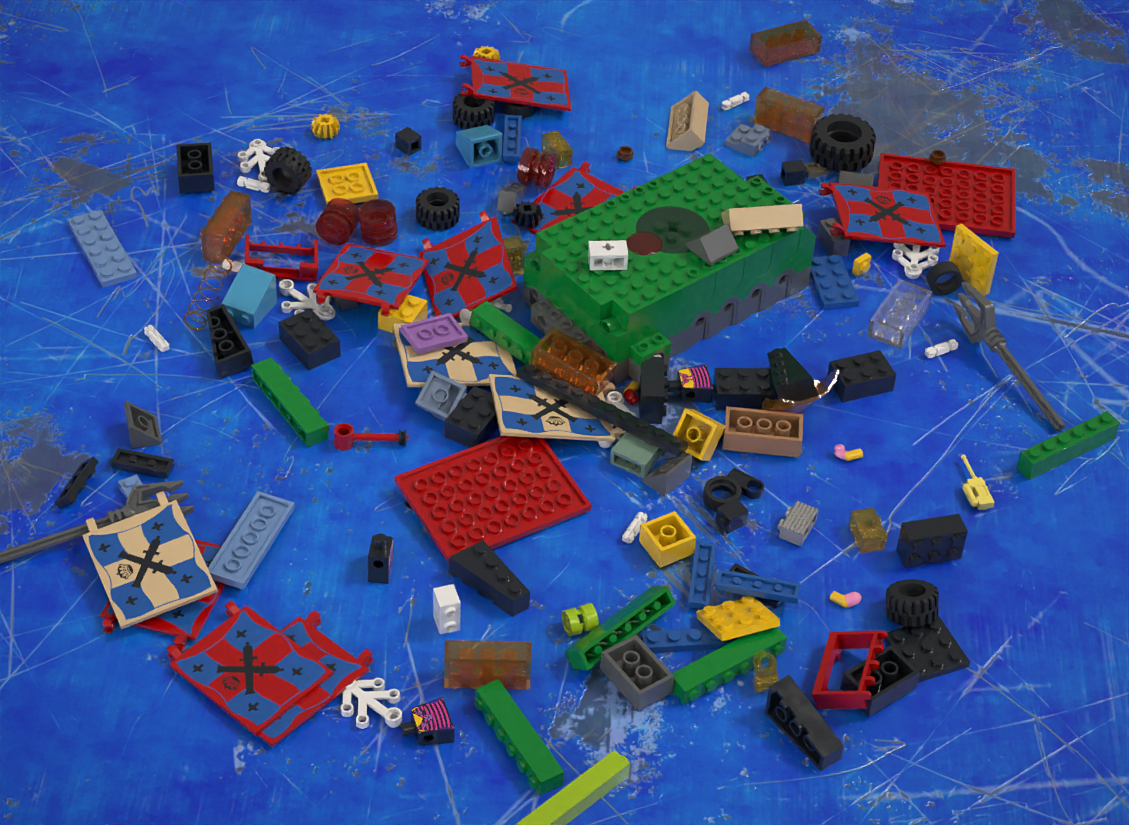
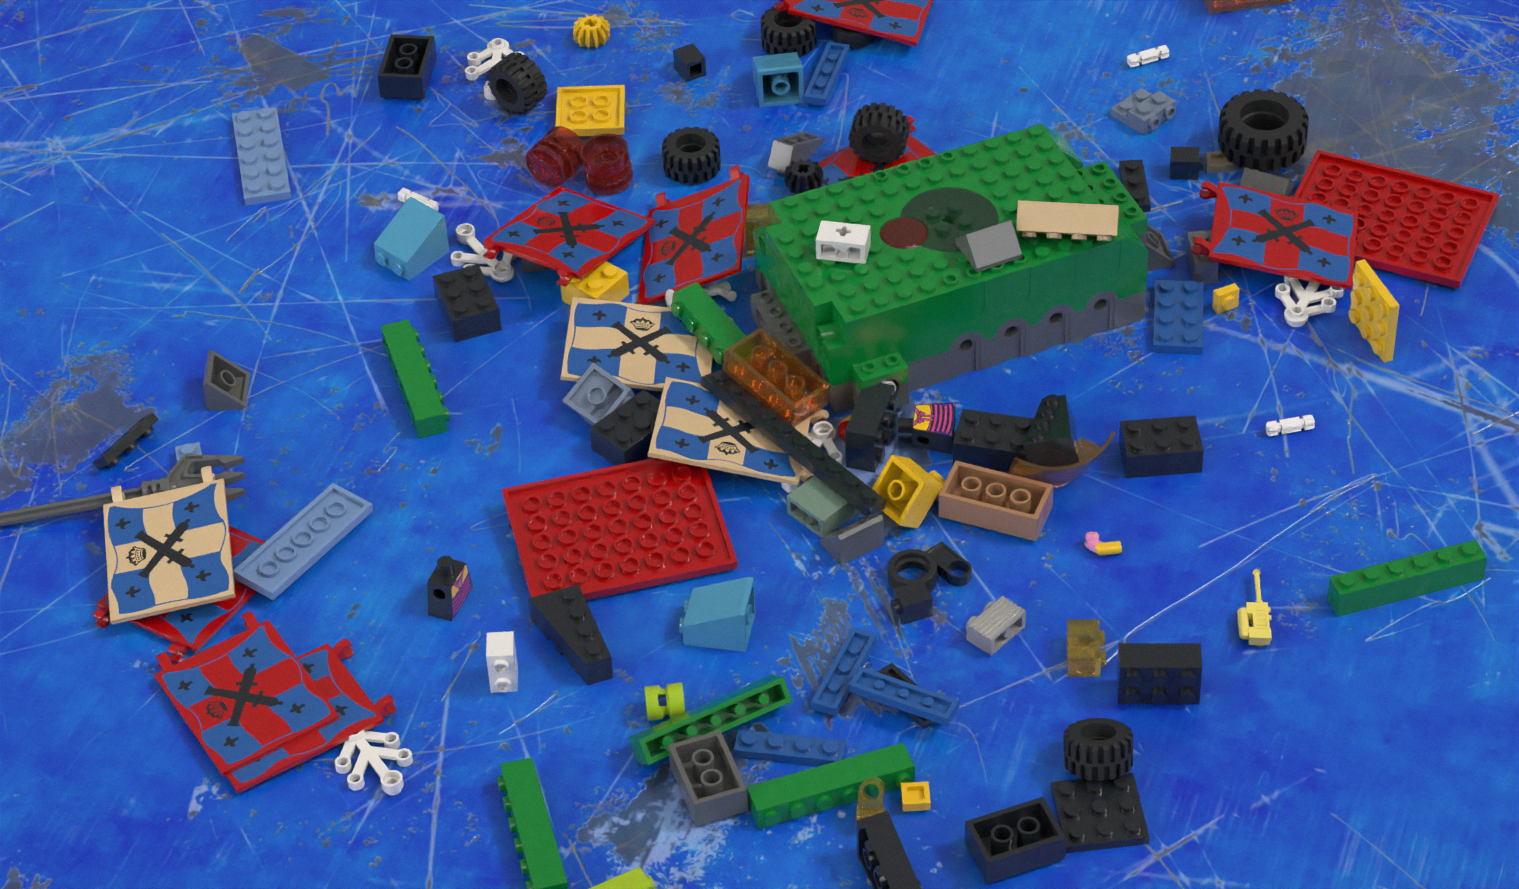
camera: 20 degrees right, 0 degrees up
black plate [111,448,175,479] -> none
white axle [144,325,170,352] -> none
piece [183,255,232,331] -> none
clear orange brick [200,190,252,265] -> none
black wedge [206,304,254,380] -> none
white axle [237,176,270,193] -> none
red hinge [244,234,318,282] -> none
red piece [334,423,408,451] -> none
medium lavender plate [400,313,468,354] -> none
black torso [400,697,454,746] -> none
clear orange brick [444,640,531,690] -> none
clear red wheel [517,147,557,189] -> none
clear yellow brick [542,130,573,169] -> none
reddish brown plate [617,146,634,161] -> none
white axle [622,512,648,544] -> none
yellow brick [639,511,696,568] -> none
tan slope [666,91,709,151] -> none
yellow plate [696,596,780,641] -> none
clear orange brick [753,87,825,144] -> none
red hinge [812,630,888,709] -> none
arm [830,591,862,608] -> none
clear brick [867,279,932,349] -> none
black tyre [926,261,963,295] -> none
reddish brown plate [929,150,946,165] -> none
dark grey piece [953,281,1066,432] -> none
none -> dark azure slope [679,577,756,652]
none -> black tyre [848,102,910,165]
none -> yellow plate [901,782,931,812]

